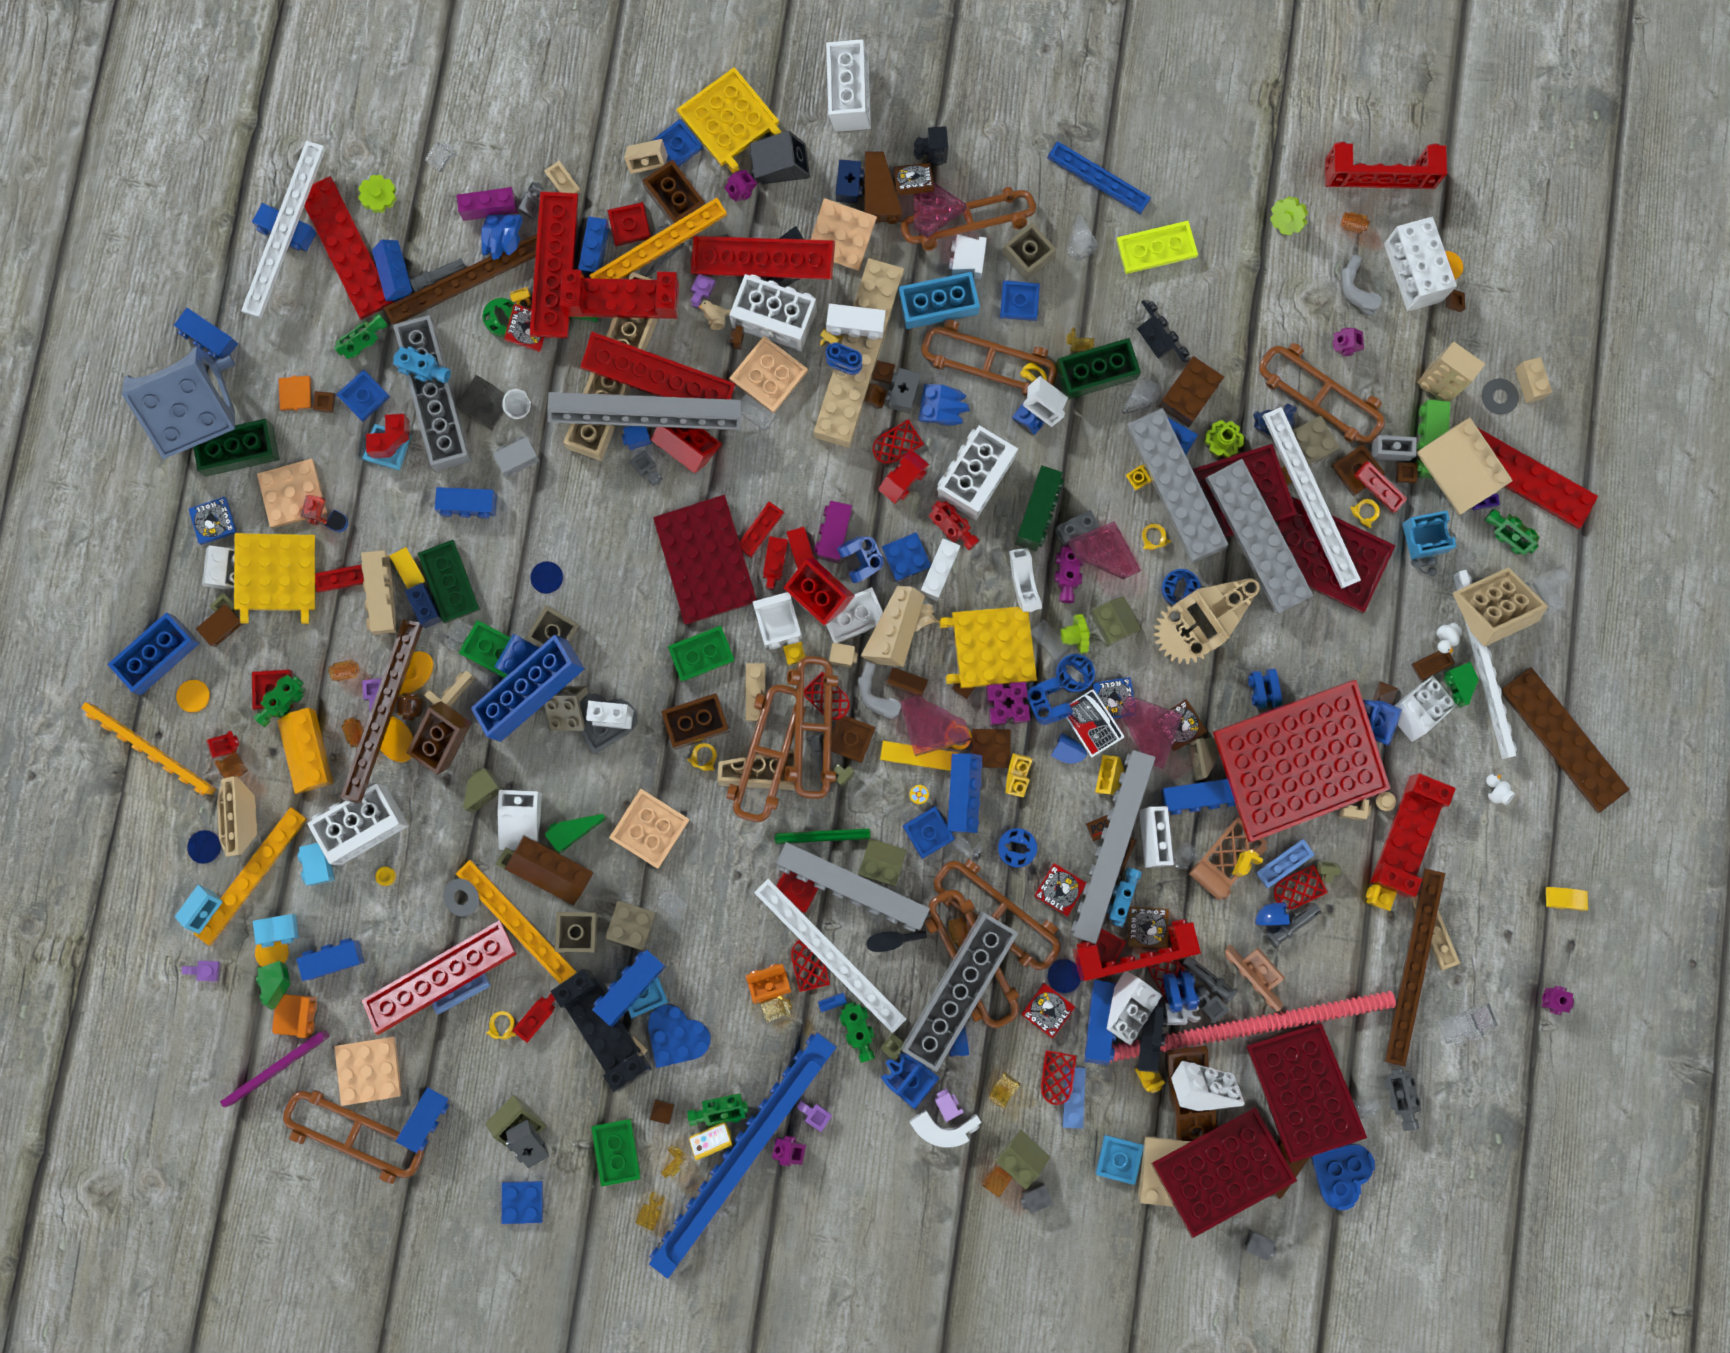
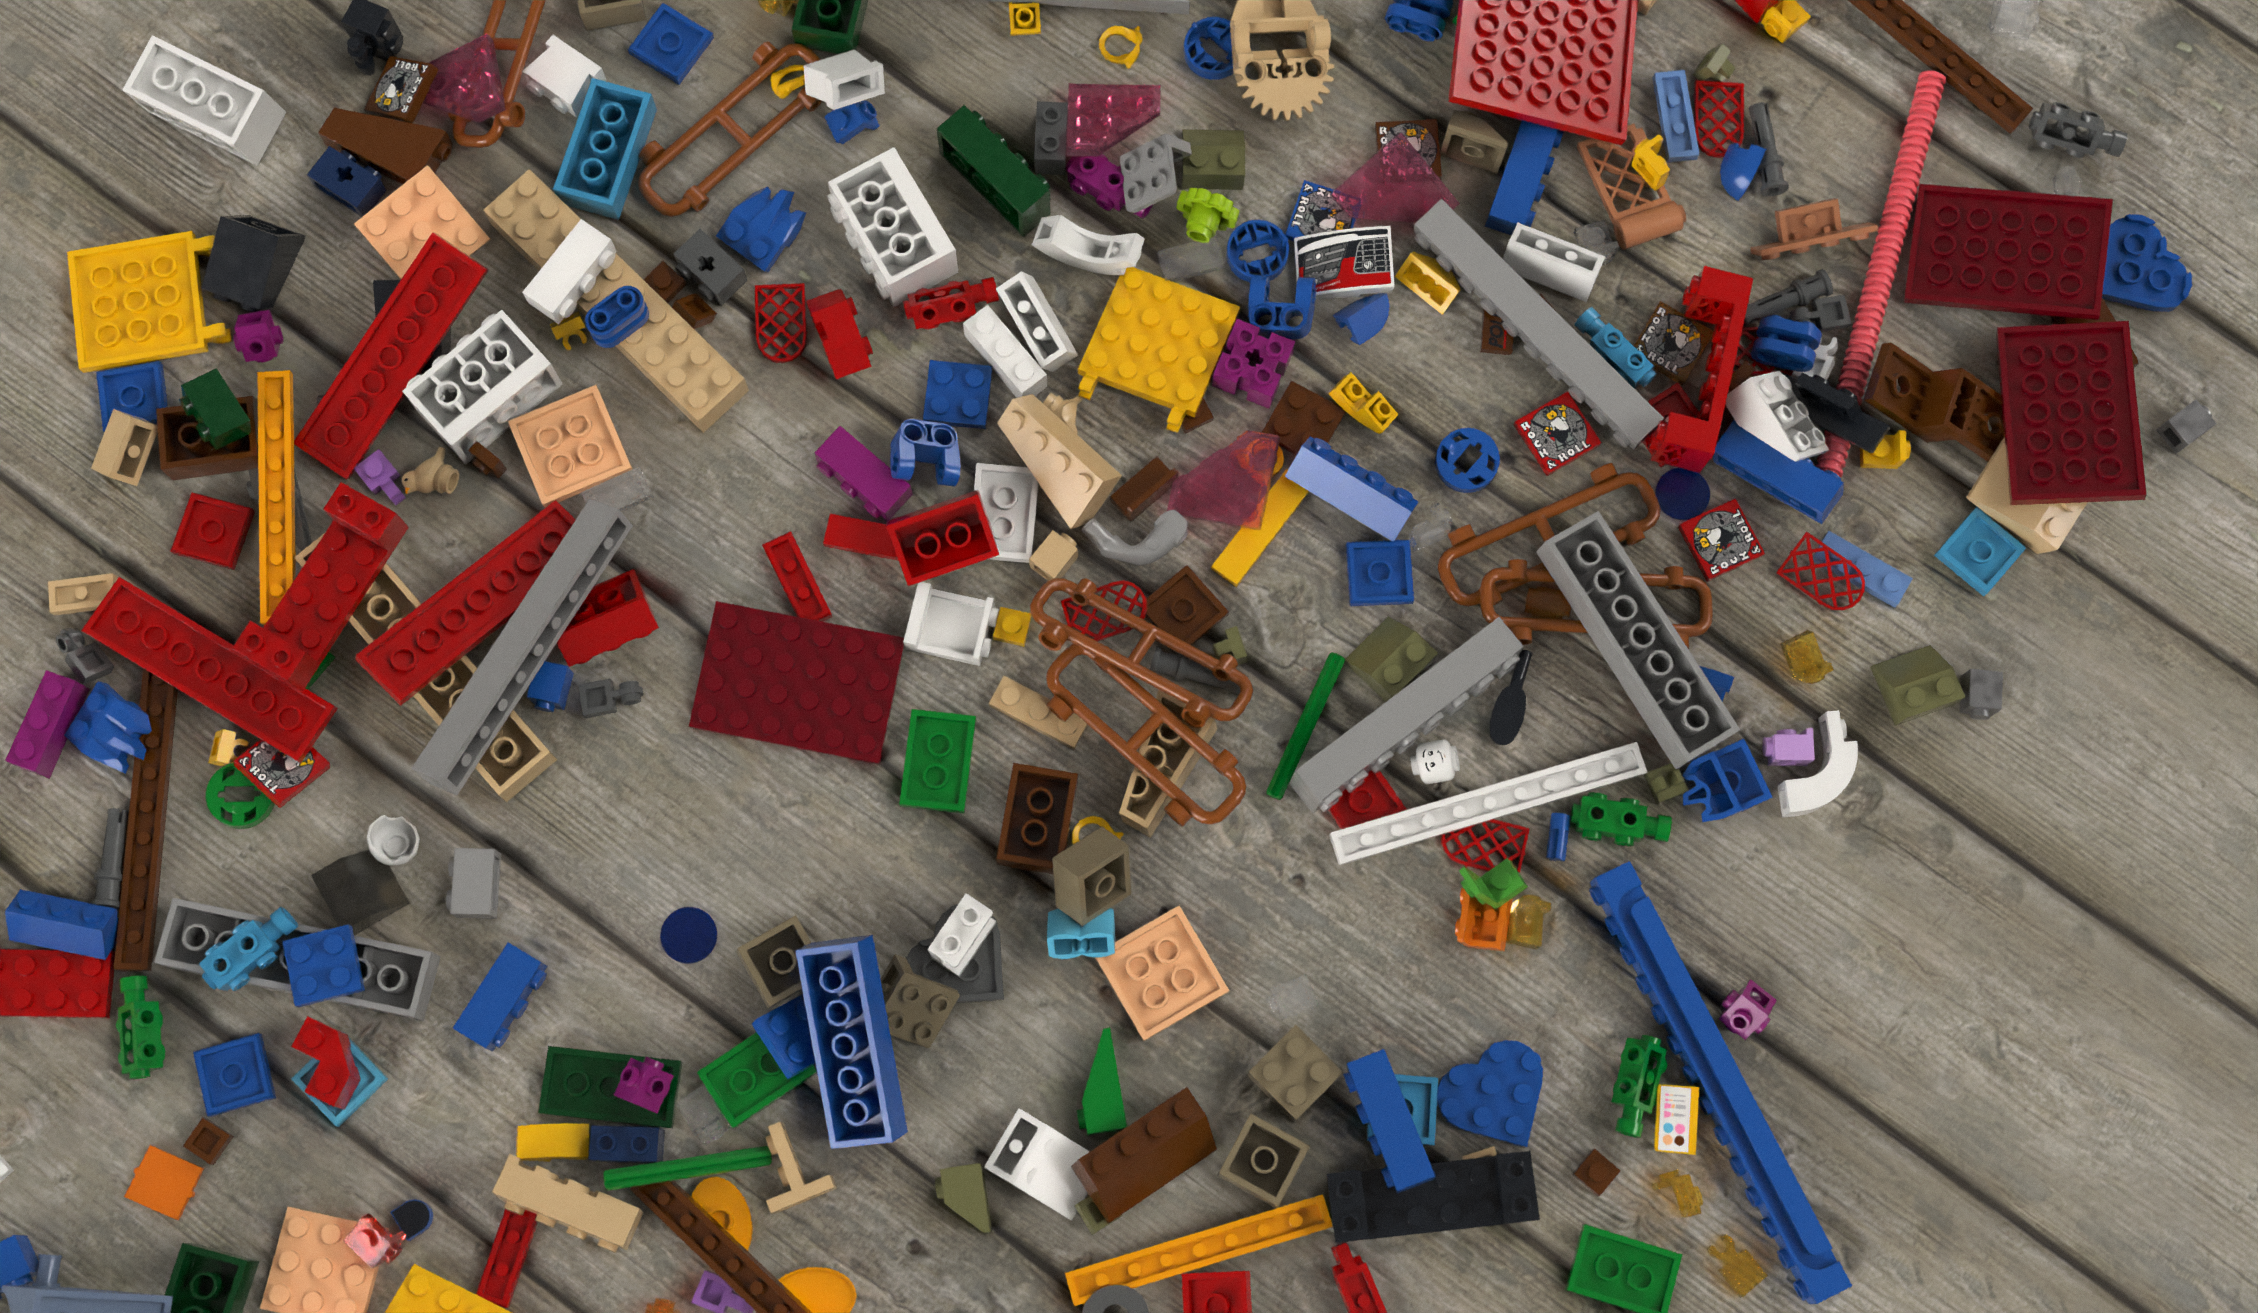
camera: 65 degrees left, 5 degrees down
reddish brown head [396,693,423,721] -> none
reddish brown brick [407,701,472,775] -> none
blue brick [578,216,610,278] -> none
red hinge [763,536,788,590] -> none
medium lavender plate [797,1100,832,1132] -> none
yellow tile [909,785,929,805] -> none
clear orange panel [981,1164,1013,1197] -> none
white slope [1171,1061,1245,1111] -> none
none -> dark green brick [179,368,251,450]
none -> blue plate [282,924,365,1008]
none -> green axle [603,1146,772,1190]
none -> magenta brick [614,1057,674,1113]
none -> white brick [996,271,1078,372]
none -> medium azure brick [1047,908,1115,959]
none -> dark tan brick [1052,827,1131,926]
none -> light grey bracket [1120,134,1192,213]
none -> white head [1410,740,1460,784]
none -> bright green bracket [1459,858,1528,909]
none -> reddish brown plate [1729,360,1756,392]

